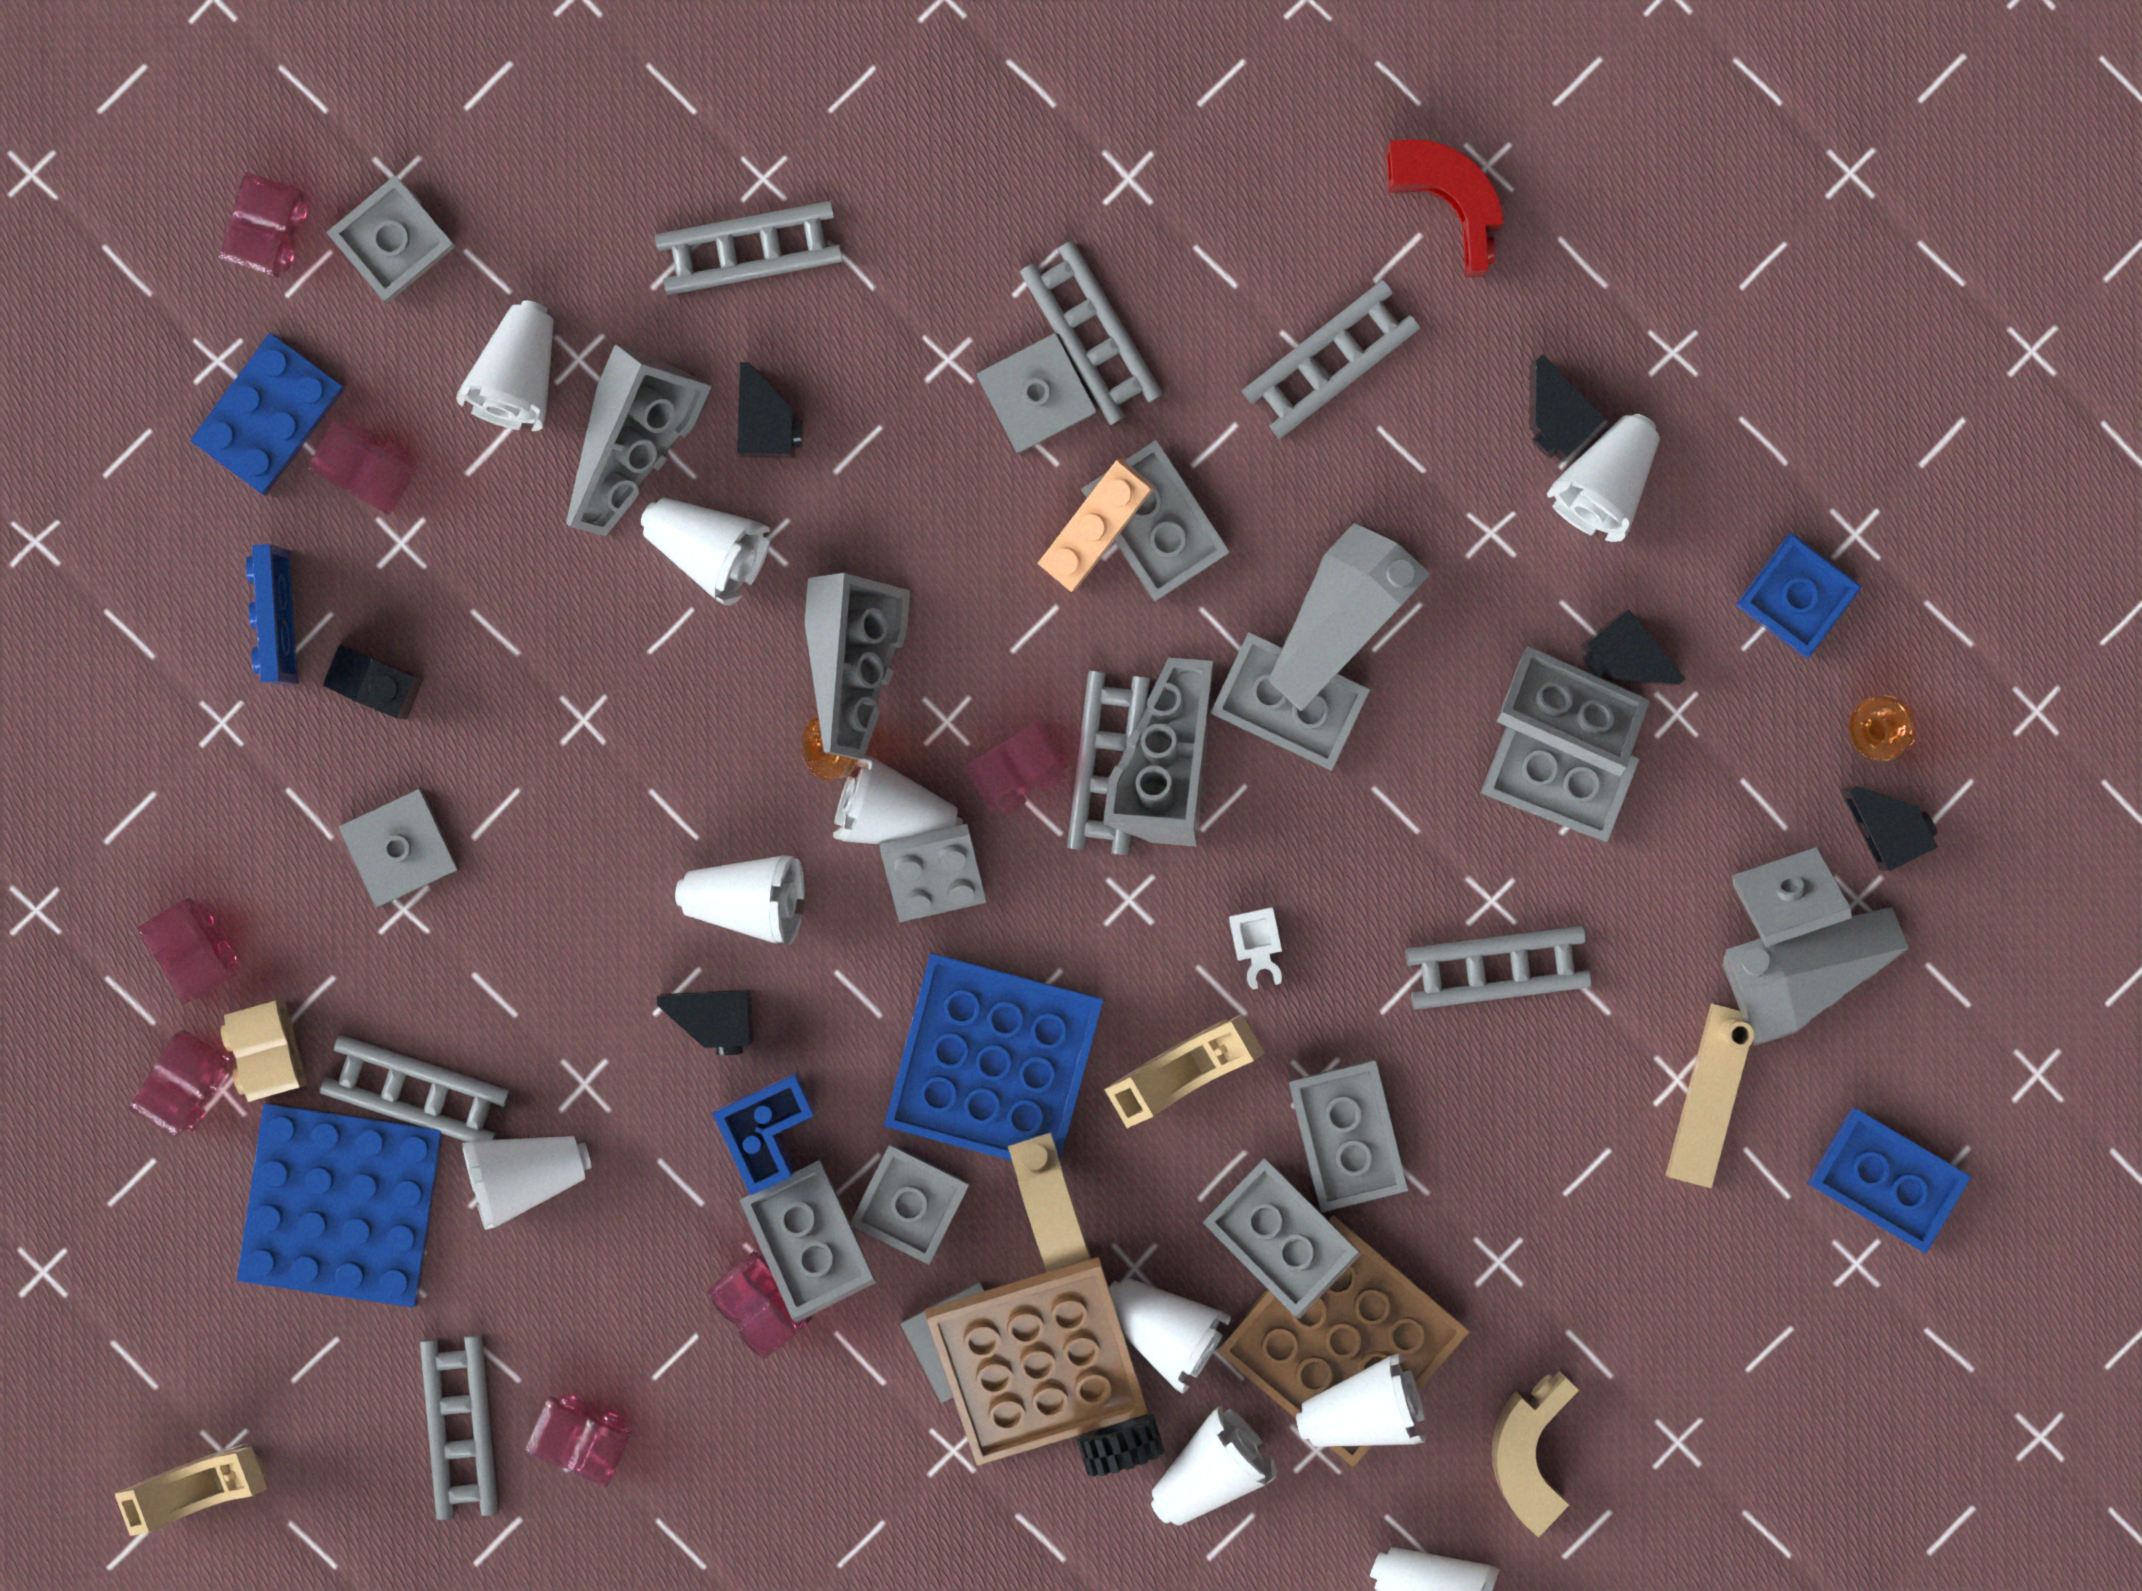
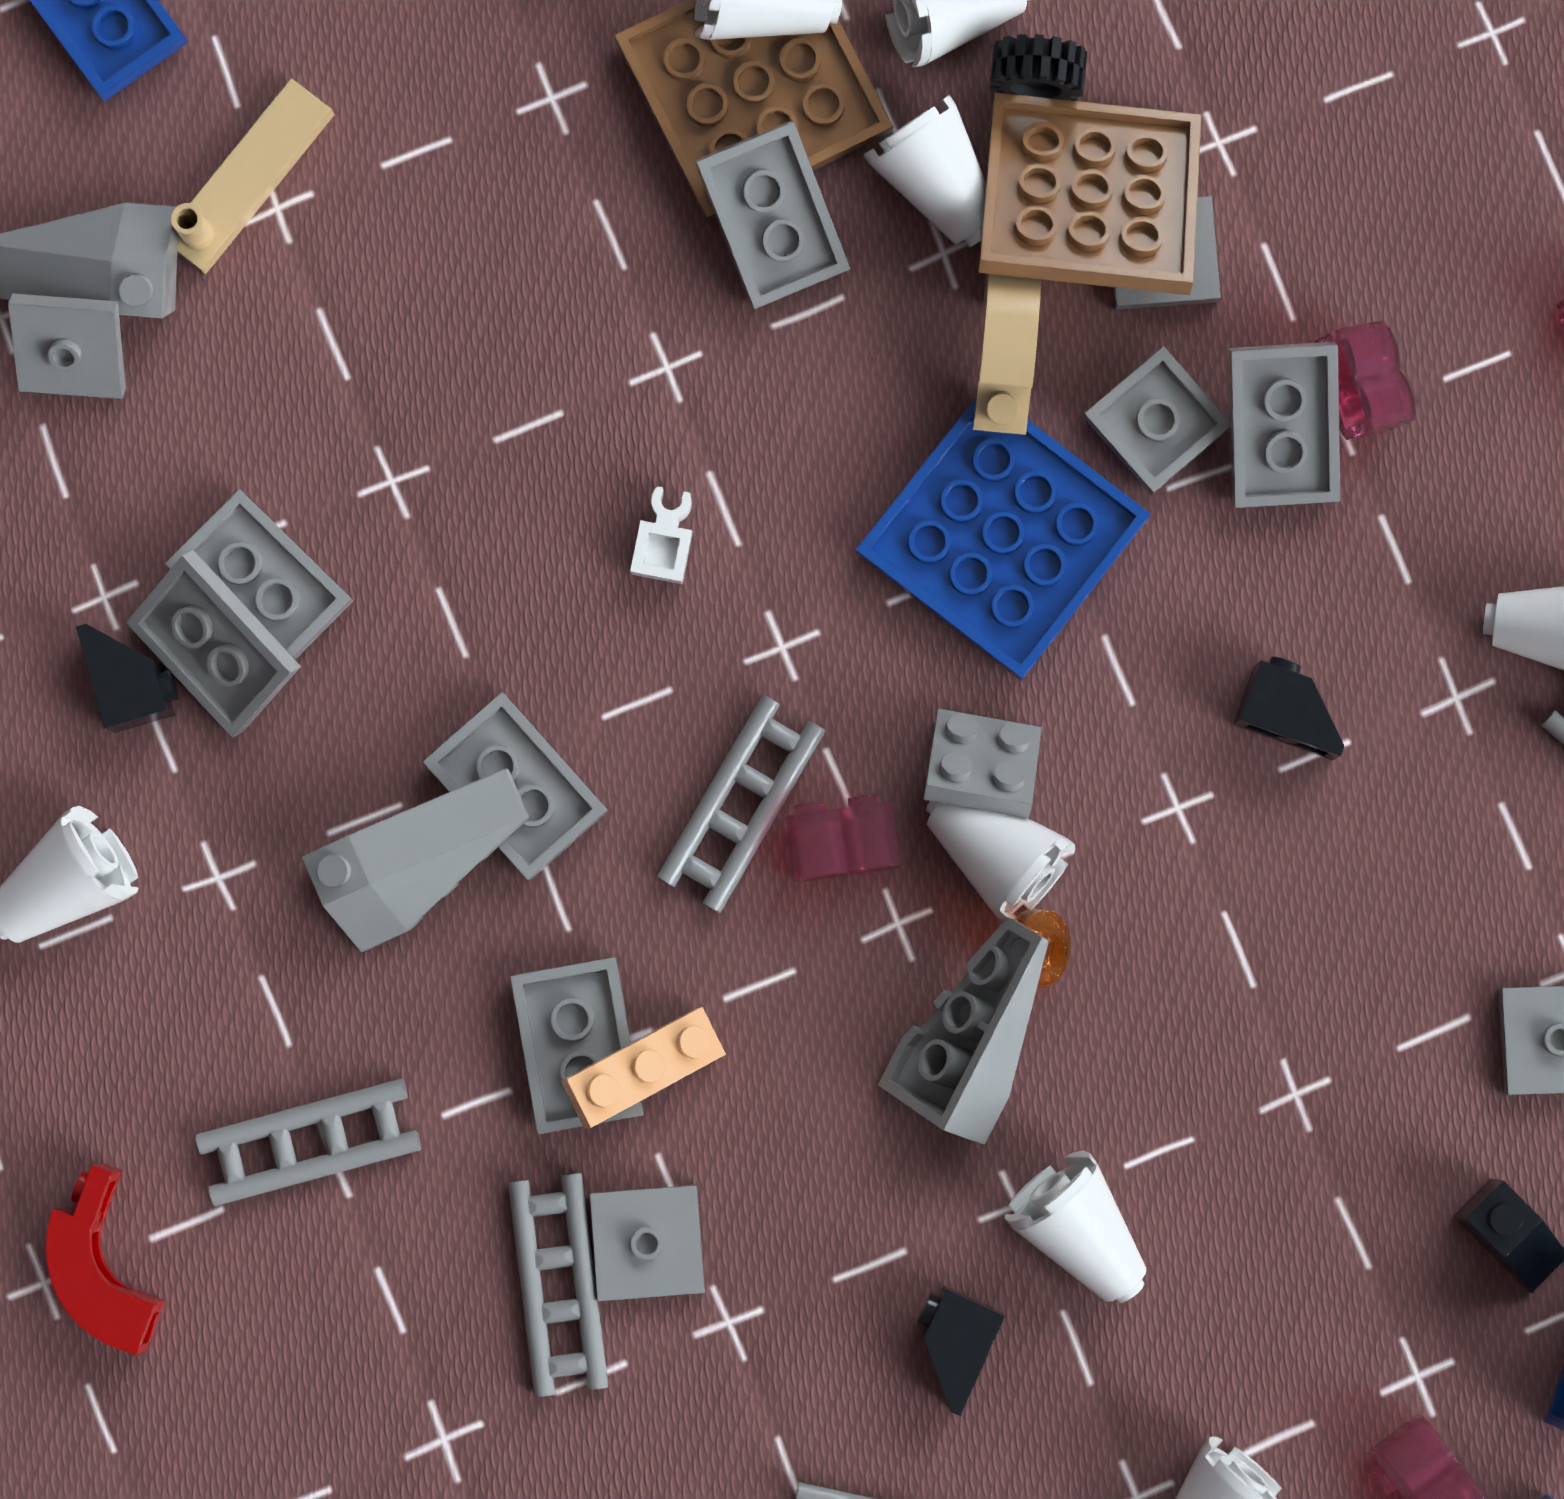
camera: 150 degrees left, 5 degrees down
light grey wedge [566,344,712,537] -> none
white cone [675,855,805,945] -> none
blue brick [712,1071,817,1196] -> none
light grey wedge [1104,657,1214,847] -> none
tan arch [1104,1014,1265,1128] -> none
light grey plate [1288,1059,1408,1213] -> none
light grey bar [1405,925,1591,1010] -> none
black slope [1529,354,1605,461] -> none

